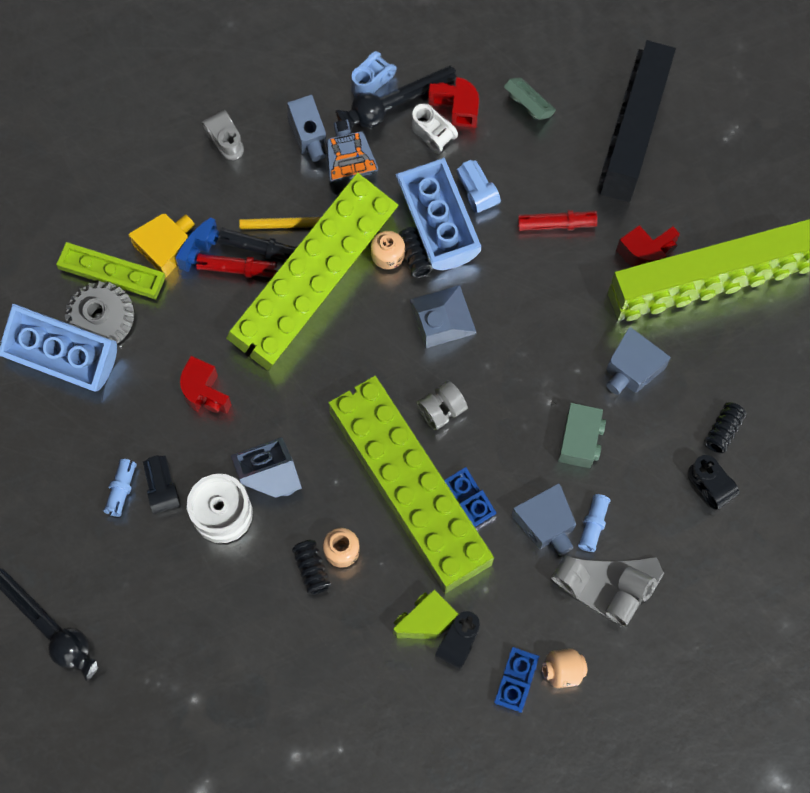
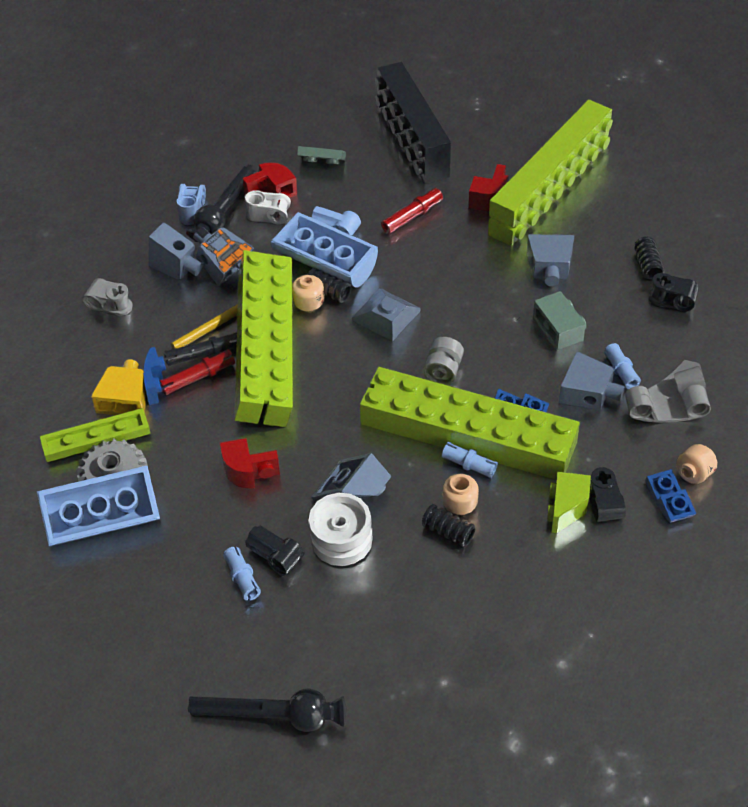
camera: 35 degrees left, 20 degrees down
none -> light blue pin [442,442,498,478]

